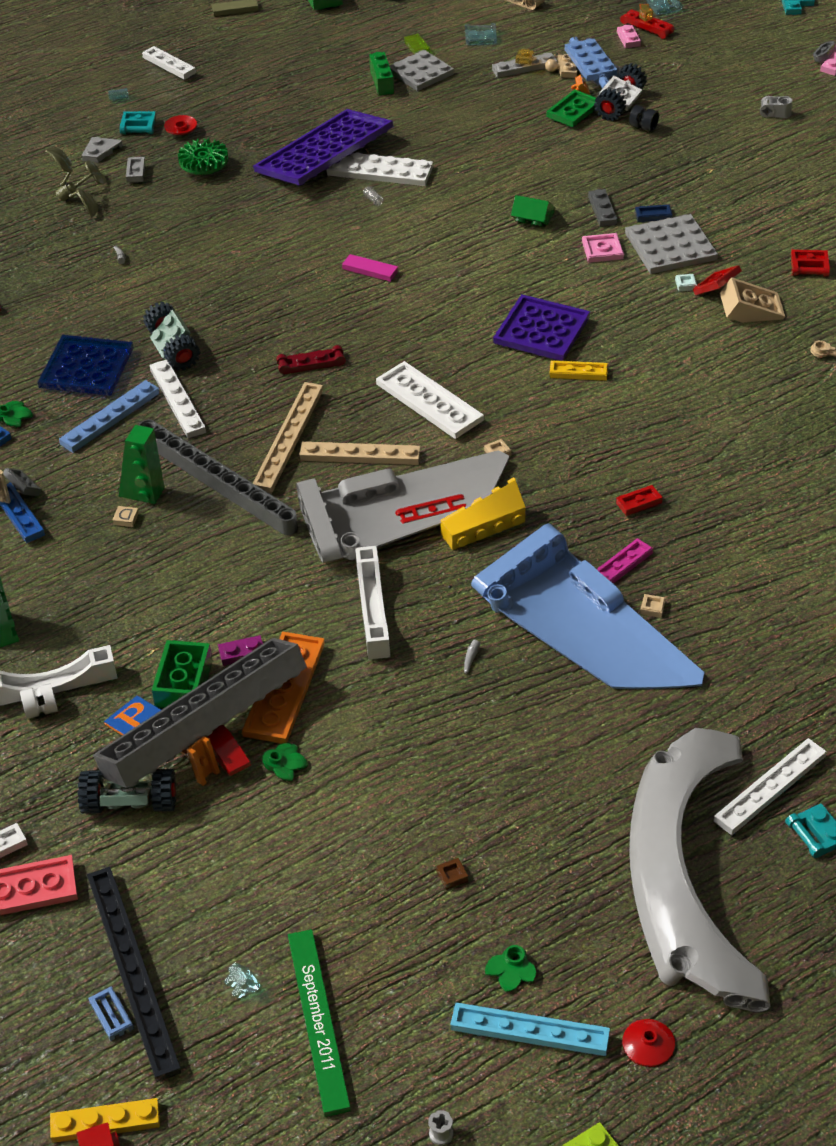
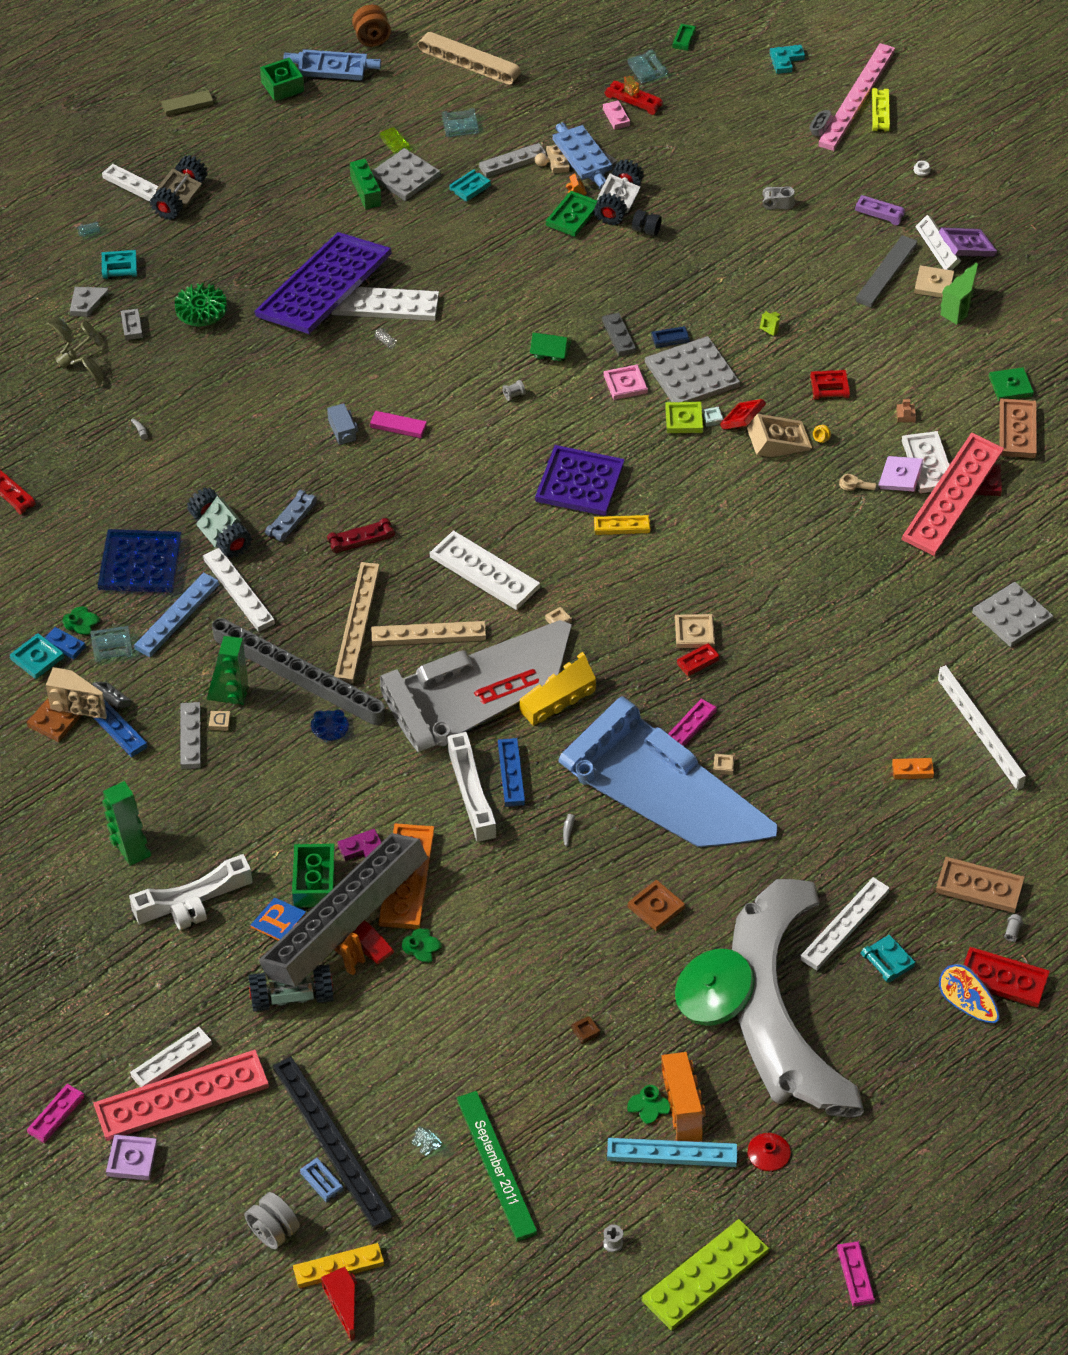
camera: 10 degrees left, 5 degrees up
red dish [164,115,197,135] -> none
clear yellow plate [515,49,534,65] -> none
none -> clear light blue plate [90,626,133,662]
none -> plate [150,155,208,220]
none -> light grey plate [181,702,201,769]
none -> light grey wheel [244,1192,300,1249]
none -> sand blue plate [265,490,317,542]
none -> clear blue dish [310,709,349,741]
none -> sand blue brick [327,404,358,445]
none -> teal plate [450,169,491,202]
none -> blue plate [498,738,525,807]
none -> light grey bush [503,380,526,401]
none -> dark orange plate [628,880,685,931]
none -> orange wedge [661,1052,706,1142]
none -> lime plate [665,402,703,433]
none -> tan plate [675,614,715,648]
none -> green dish [675,949,755,1026]
none -> lime tile [759,311,781,336]
none -> yellow plate [813,425,831,443]

